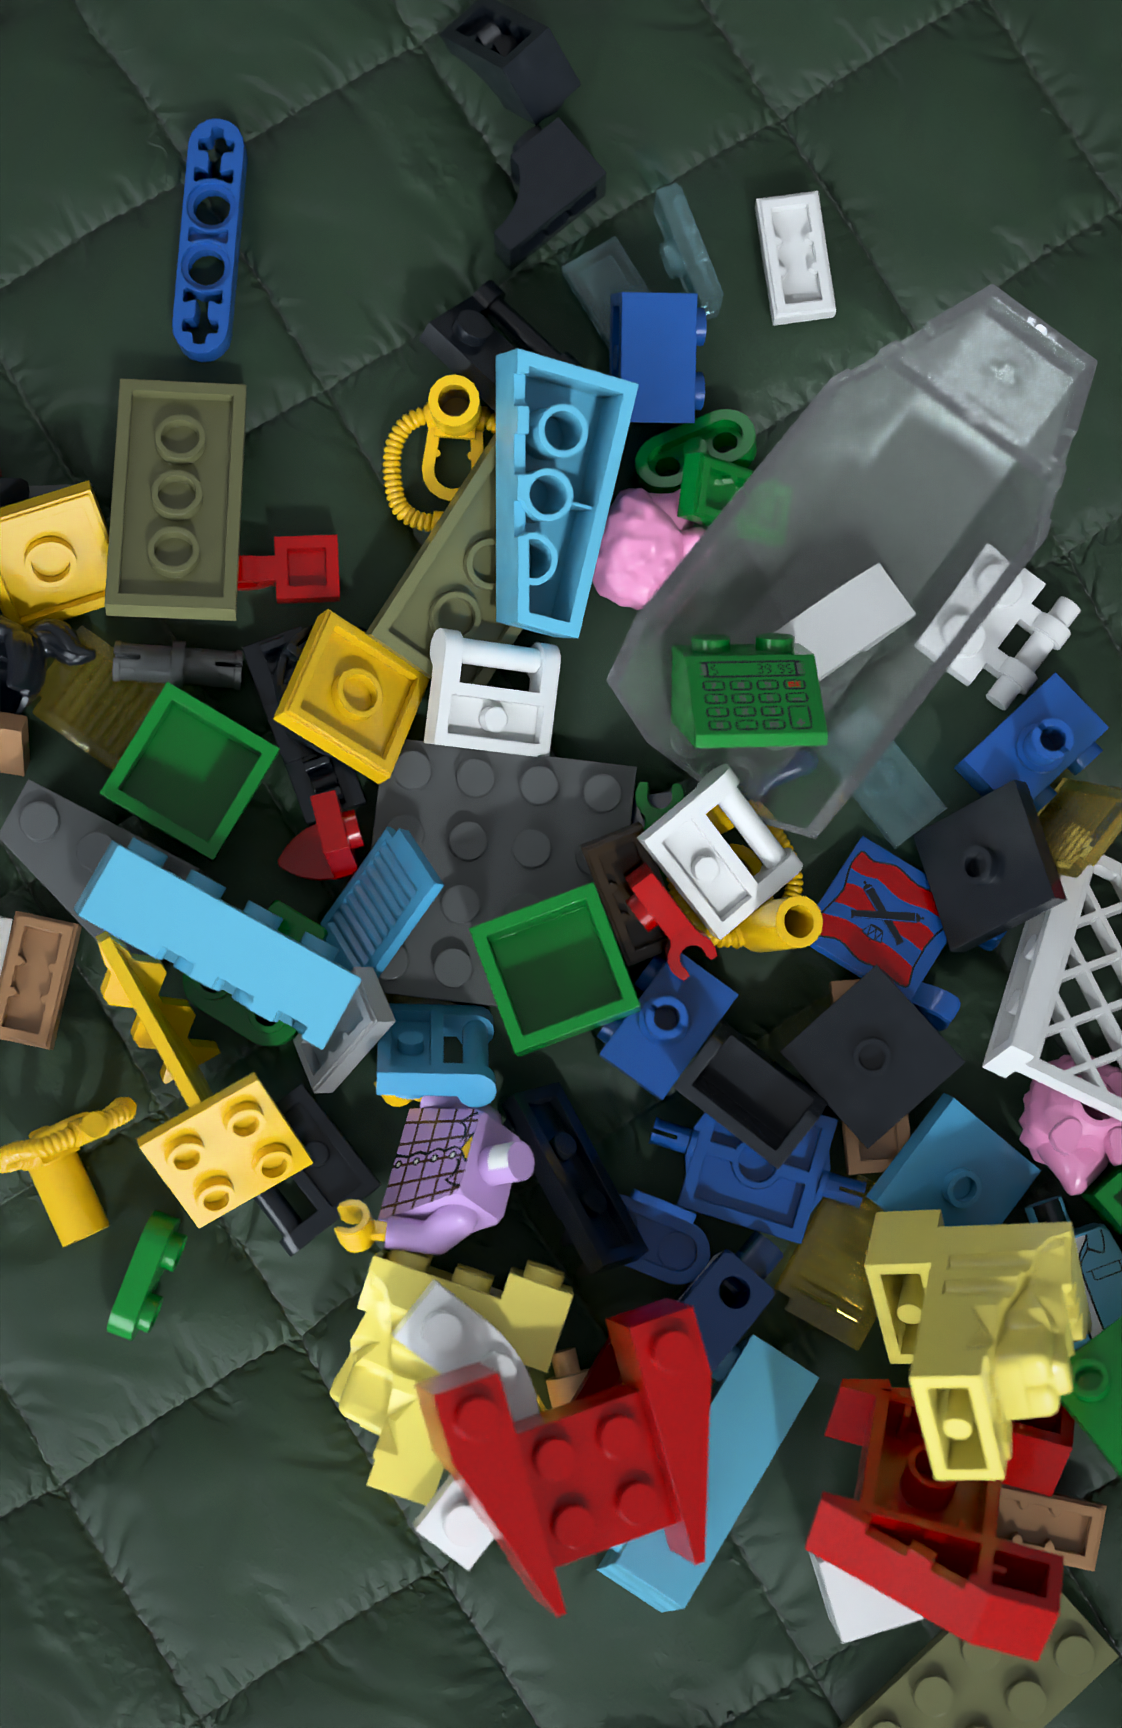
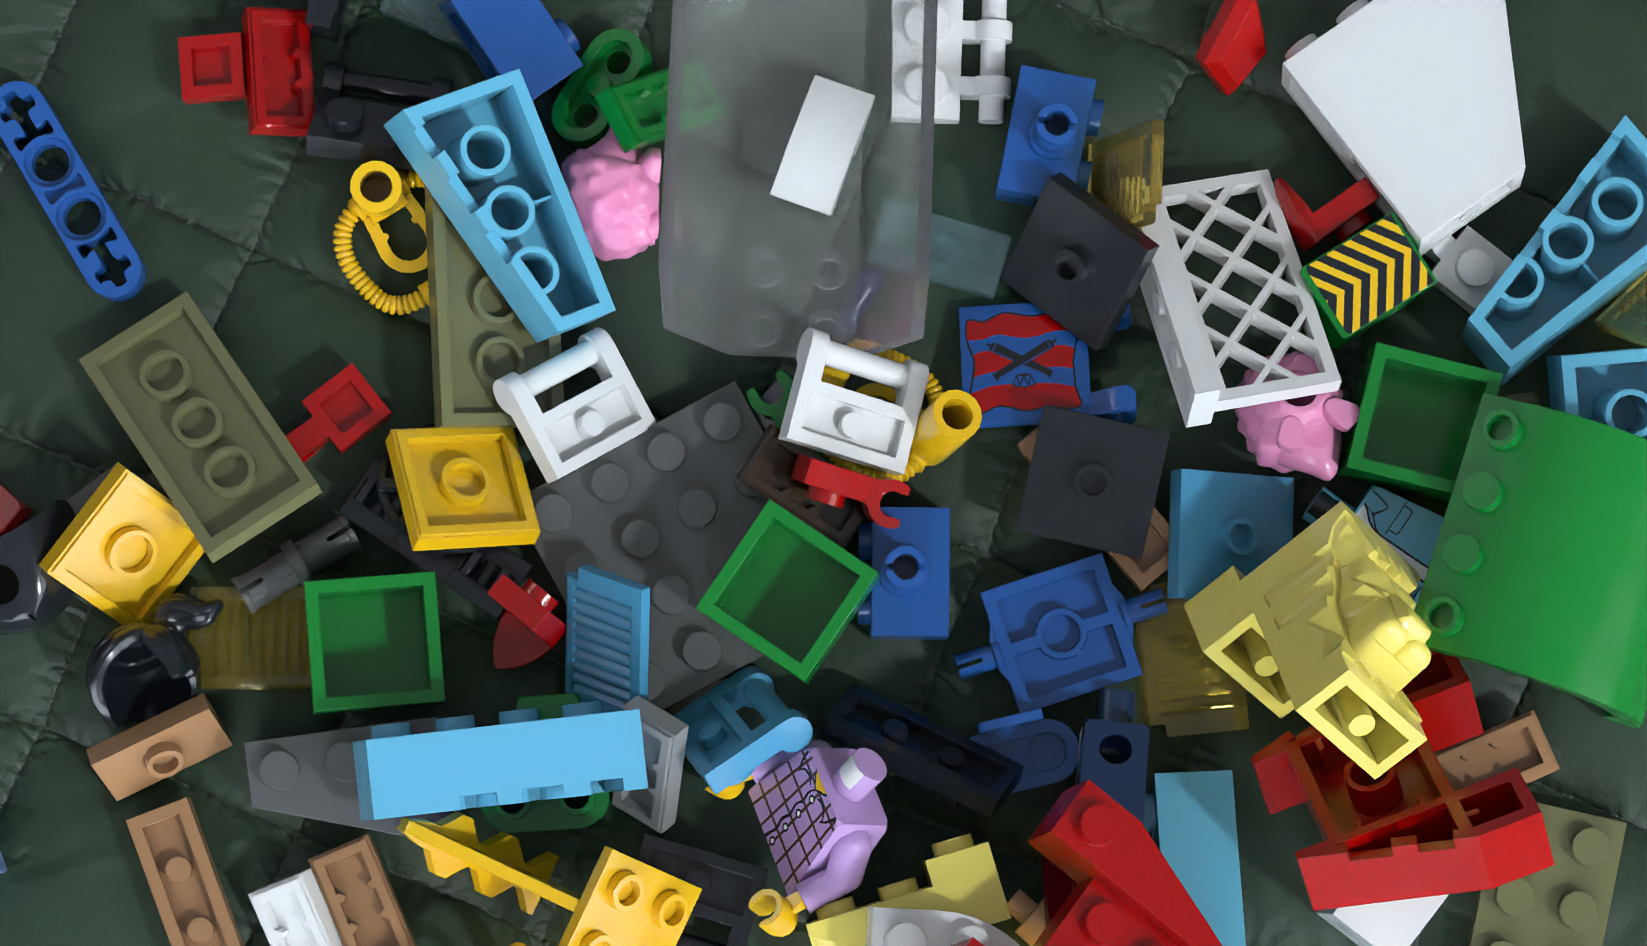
camera: 35 degrees left, 0 degrees up
green slope [671,633,828,748] -> none
black panel [673,1022,828,1170] -> none
none -> red plate [178,32,247,105]
none -> red plate [242,7,315,137]

